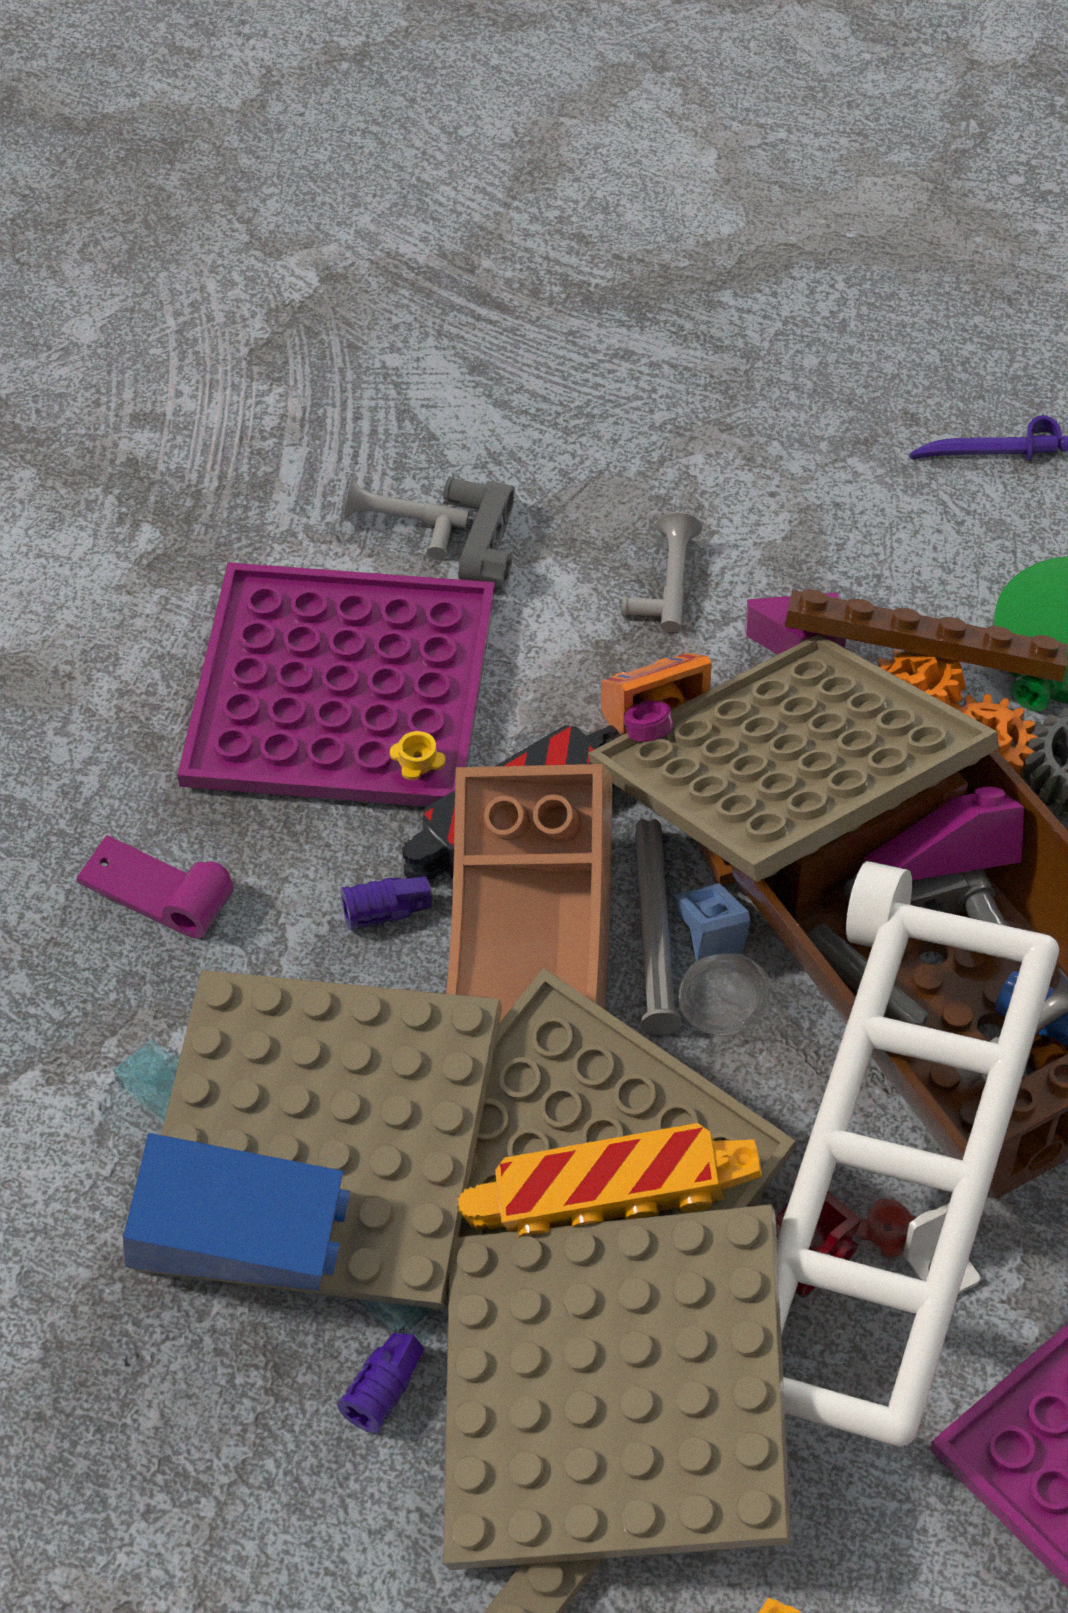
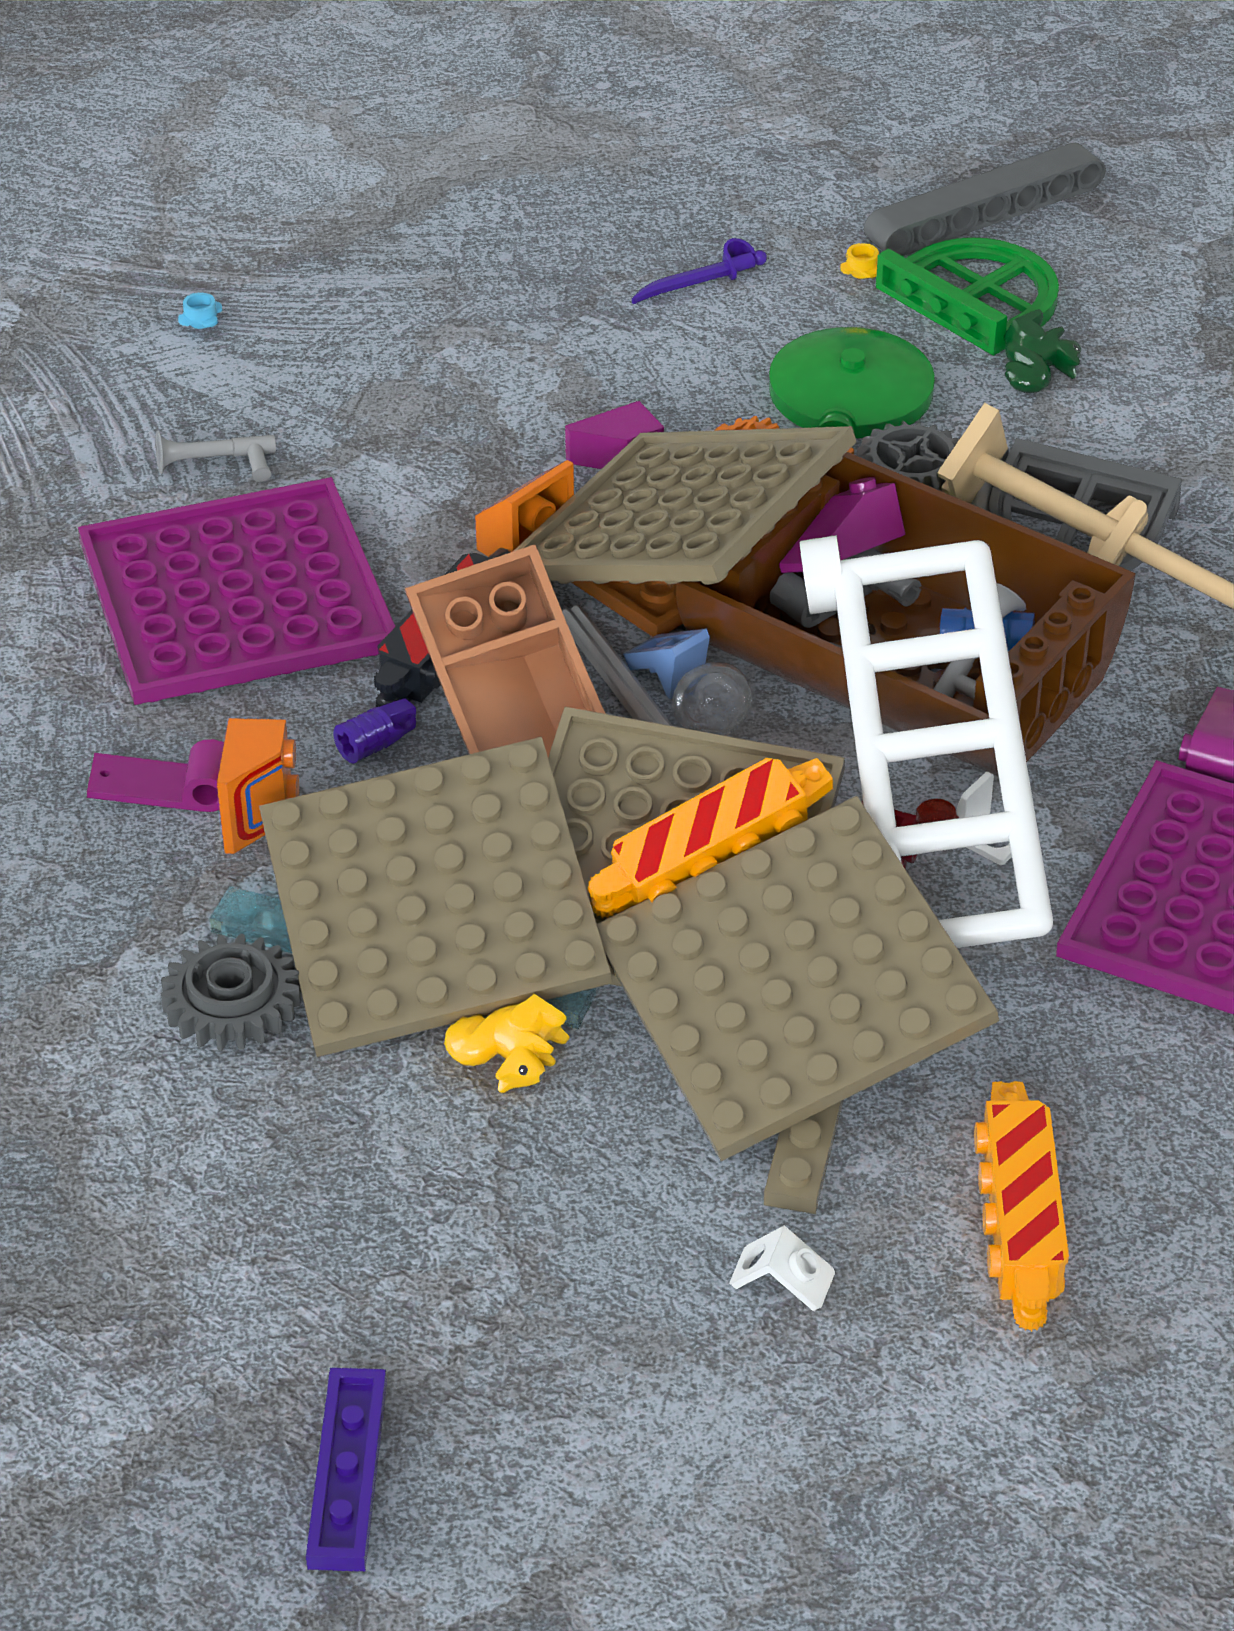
camera: 25 degrees left, 10 degrees down
blue slope [123,1132,350,1291] -> none
dark purple hinge [337,1333,425,1433] -> none
yellow plate [390,731,446,780] -> none
dark grey beam [443,476,515,590] -> none
light grey piece [622,512,703,633] -> none
magenta tile [623,701,674,742] -> none
reddish brown plate [785,589,1067,682] -> none
none -> dark grey gear [160,934,301,1051]
none -> medium azure plate [178,292,222,329]
none -> orange slope [217,718,299,854]
none -> yellow animal [444,994,570,1093]

